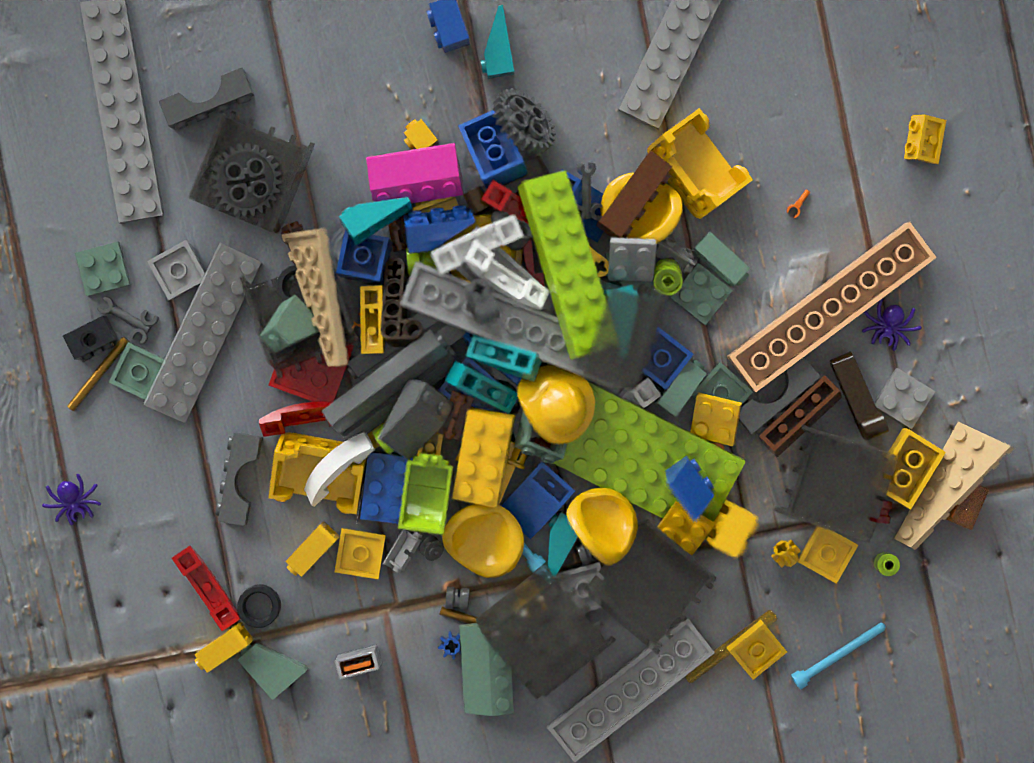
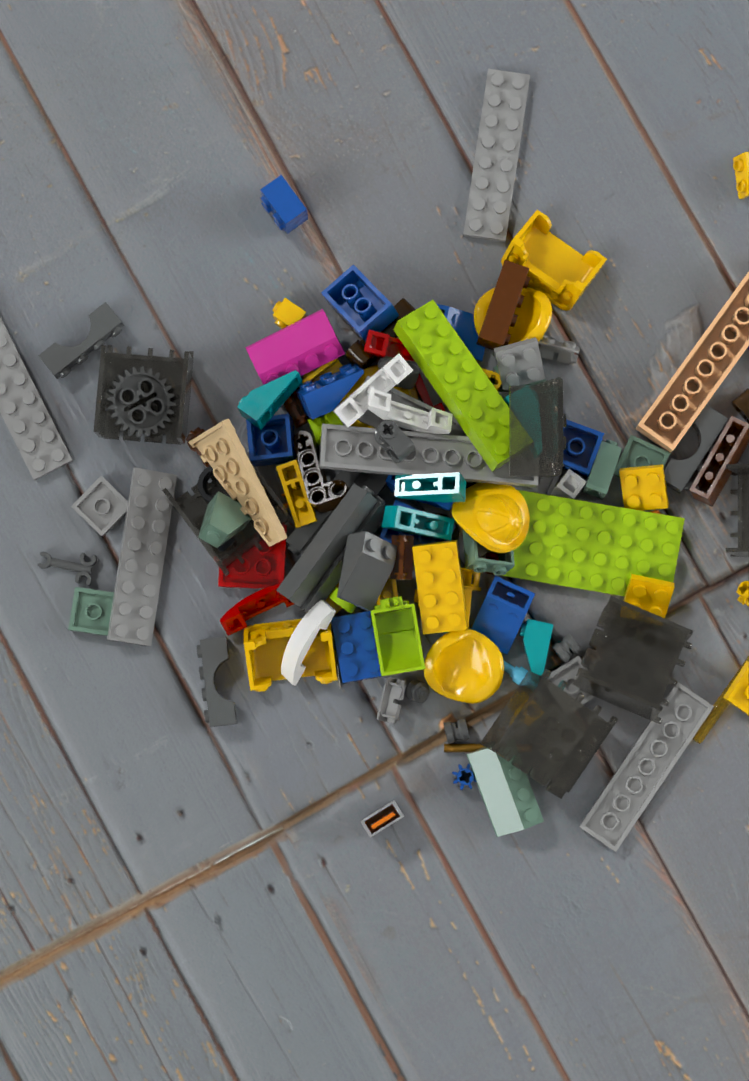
camera: 20 degrees left, 5 degrees down
dark purple animal [42,474,101,526] -> none
black brick [63,316,119,362] -> none
pearl gold bar [67,337,129,411] -> none
sand green plate [75,242,131,296] -> none
red slope [172,545,241,631] -> none
yellow slope [194,622,254,673] -> none
black tyre [237,584,281,628] -> none
sand green slope [238,642,308,700] -> none
yellow slope [285,521,340,577] -> none
yellow plate [335,528,386,579] -> none
teal slope [481,5,514,79] -> none
dark grey gear [492,88,556,154] -> none
yellow piece [567,488,638,566] -> none
dark grey bar [576,162,603,221] -> none
lime wheel [653,258,683,296] -> none
blue slope [665,456,715,521] -> none
sand green plate [670,263,733,325] -> none
sand green window [692,231,750,287] -> none
yellow brick [705,500,759,558] -> none
orange hand [787,190,810,218] -> none

